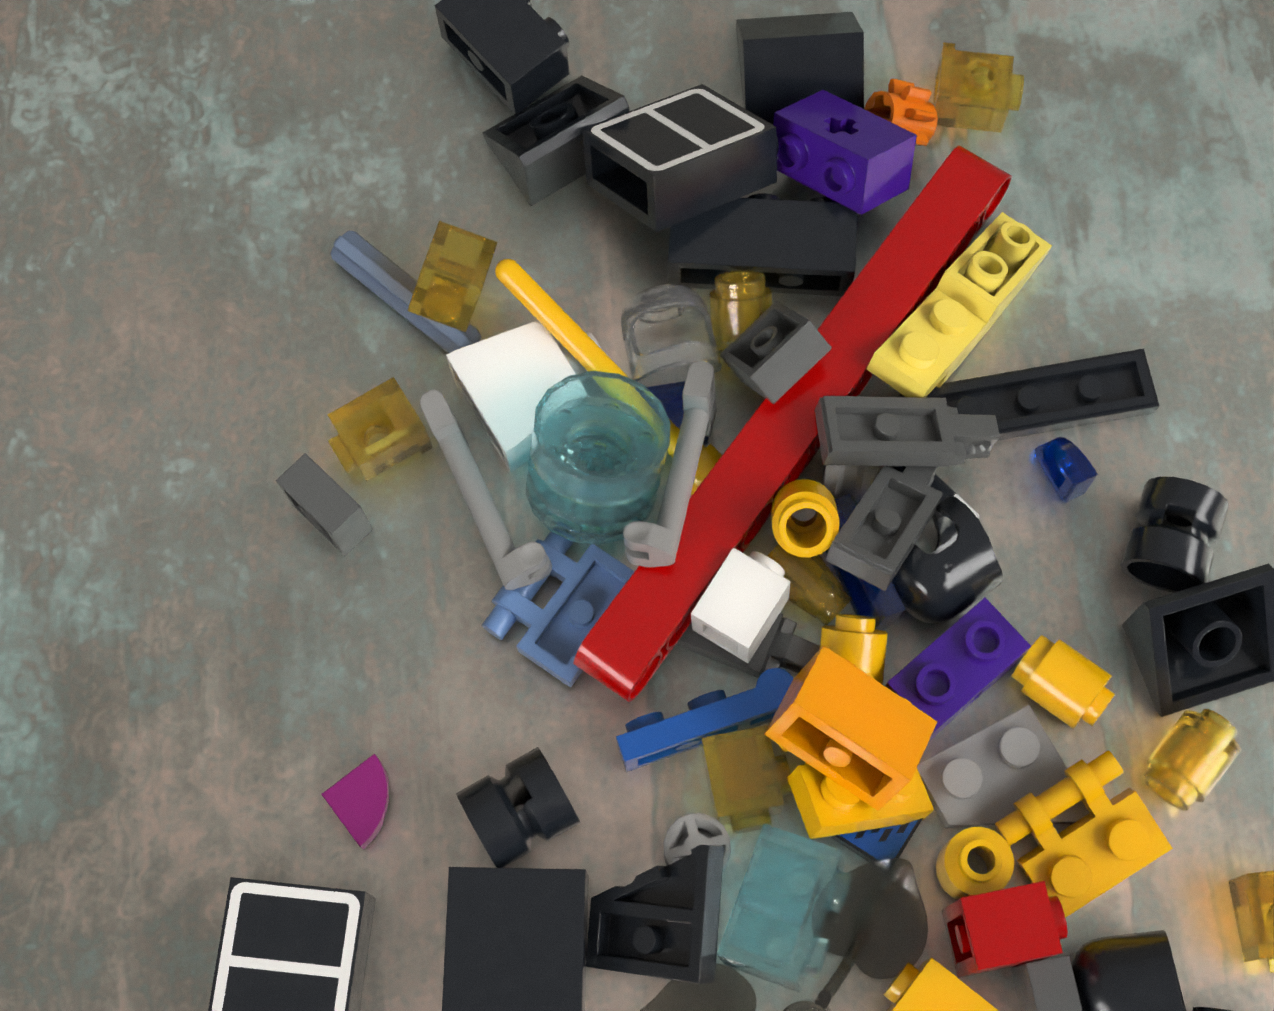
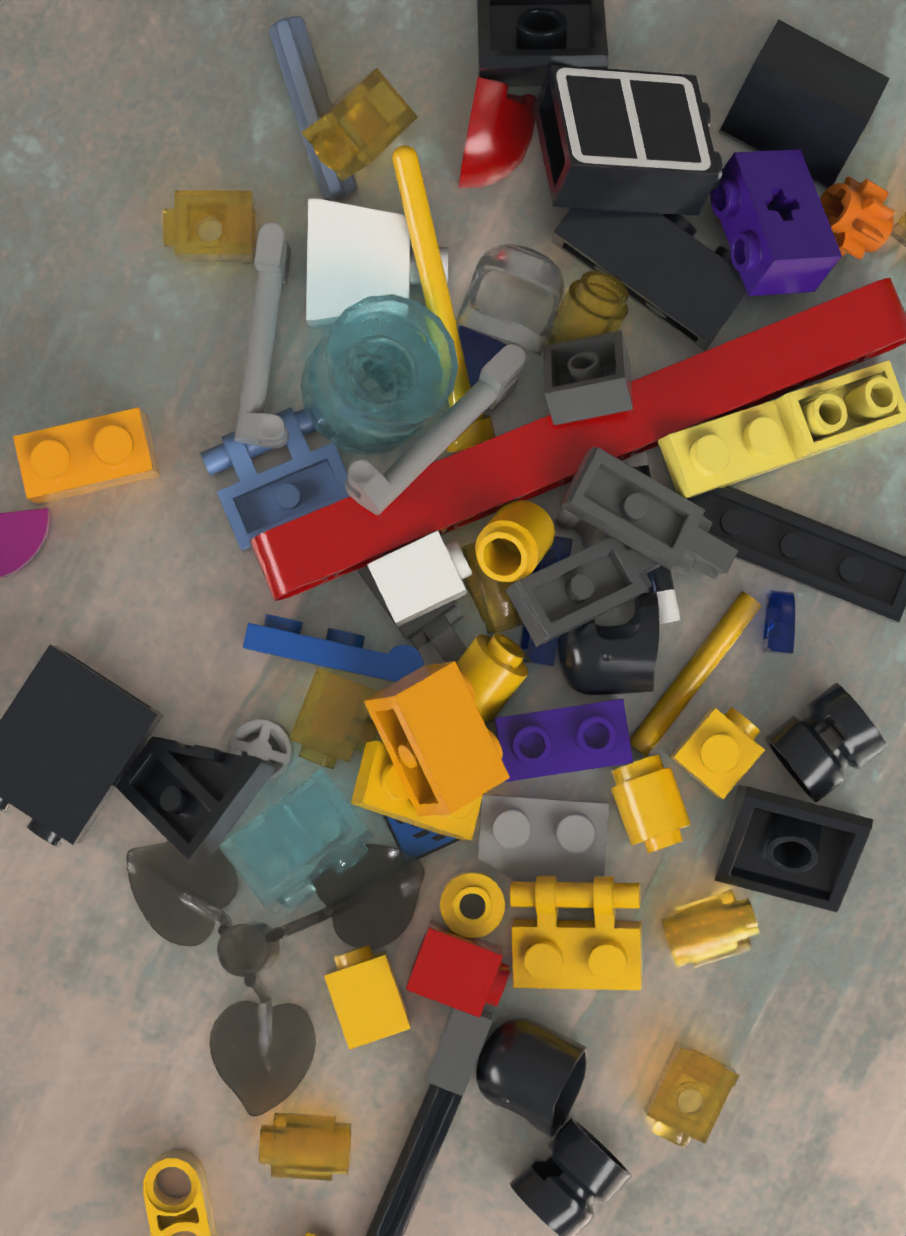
camera: 30 degrees right, 15 degrees up
dark grey piece [276,453,373,556] -> none
black wheel [456,747,580,868] -> none
none -> light orange brick [13,407,160,505]
none -> red brick [459,77,537,188]
none -> yellow bar [629,591,762,758]
none -> yellow brick [668,707,765,799]

